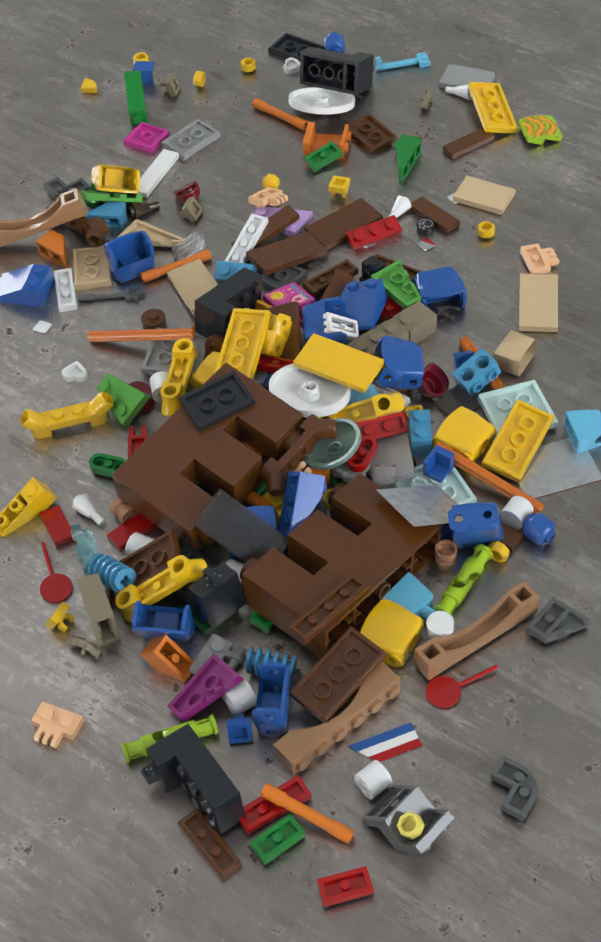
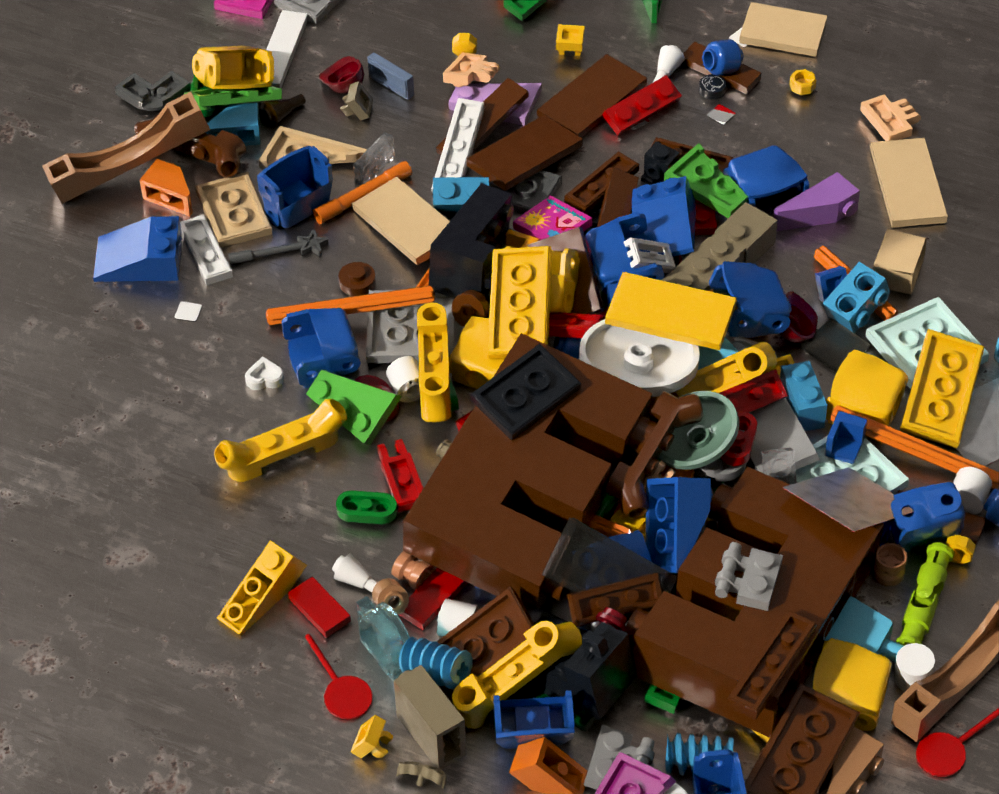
camera: 15 degrees left, 0 degrees up
none -> blue piece [281,308,361,388]
none -> sand blue tile [367,52,414,100]
none -> medium nougat brick [372,578,409,616]
none -> reddish brown tile [567,572,662,626]
none -> dark red plate [596,607,627,632]
none -> blue head [702,39,744,76]
none -> light grey plate [715,542,783,611]
none -> medium lavender slope [773,172,860,231]

